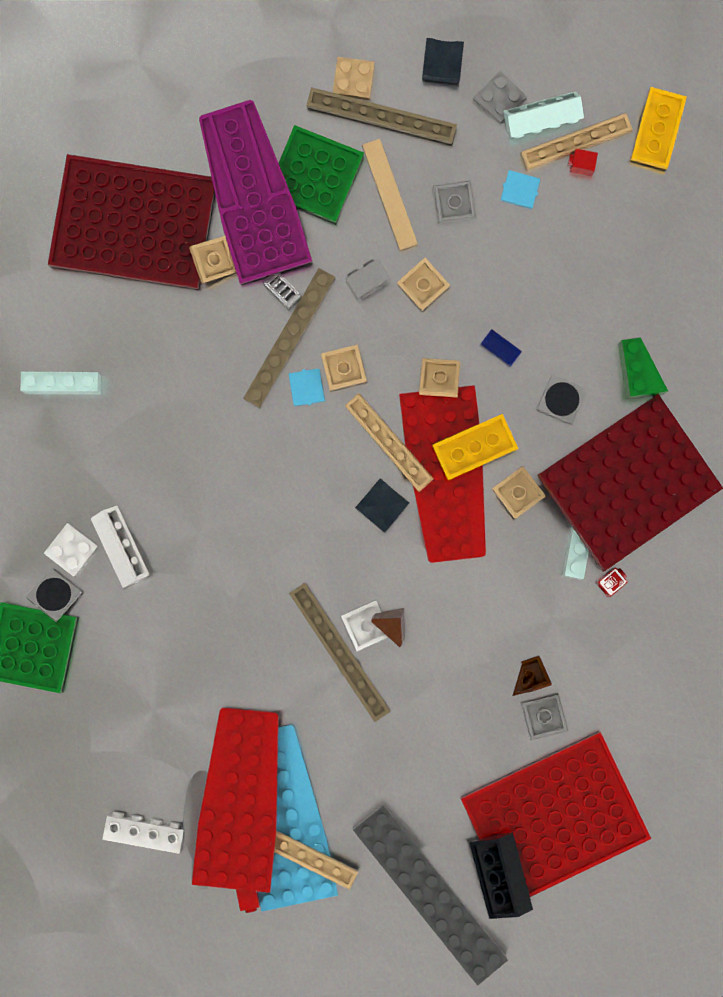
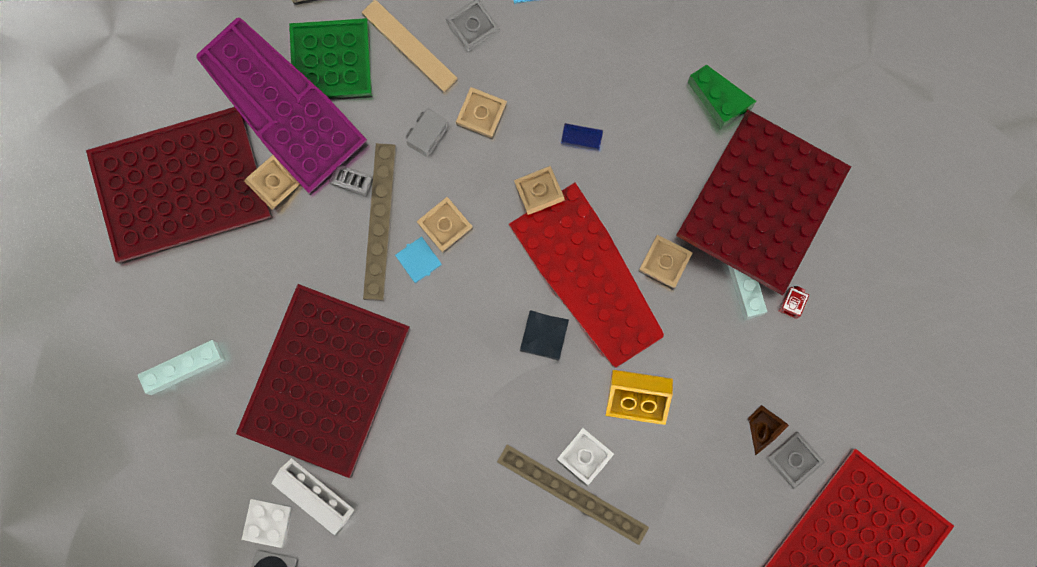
camera: 25 degrees left, 5 degrees down
tan tile [345,393,434,492] -> none
reddish brown slope [371,608,404,647] -> none
yellow plate [432,414,519,480] -> none
black tile [537,374,587,425] -> none
none -> dark red plate [236,284,410,478]
none -> yellow slope [605,370,673,425]

